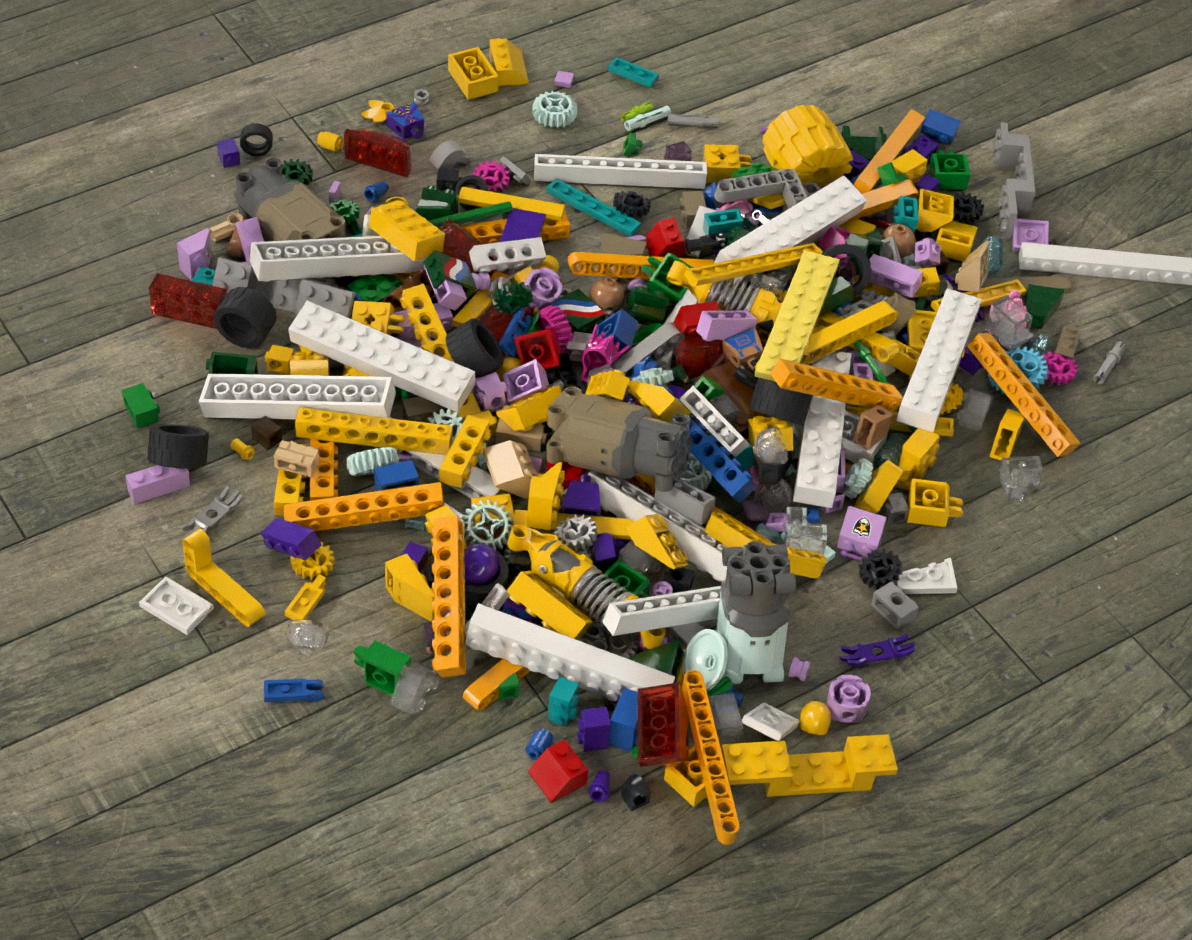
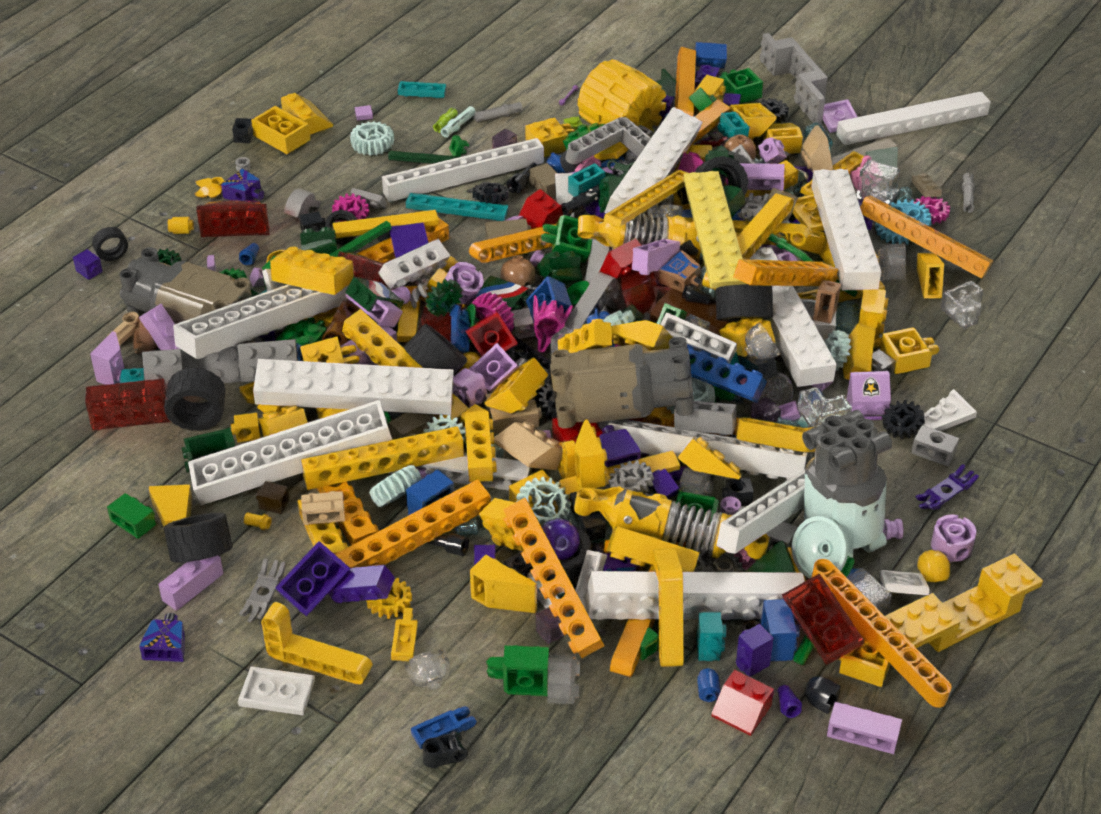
camera: 20 degrees left, 5 degrees down
none -> dark purple torso [139,613,185,662]
none -> yellow slope [149,485,192,526]
none -> black brick [232,118,253,143]
none -> dark purple slope [275,541,350,617]
none -> dark green axle [388,151,461,164]
none -> black piece [423,732,468,768]
none -> black piece [427,533,469,556]
none -> black piece [506,162,539,194]
none -> lime plate [564,117,582,131]
none -> yellow beam [653,548,683,667]
none -> lavender brick [827,702,902,754]

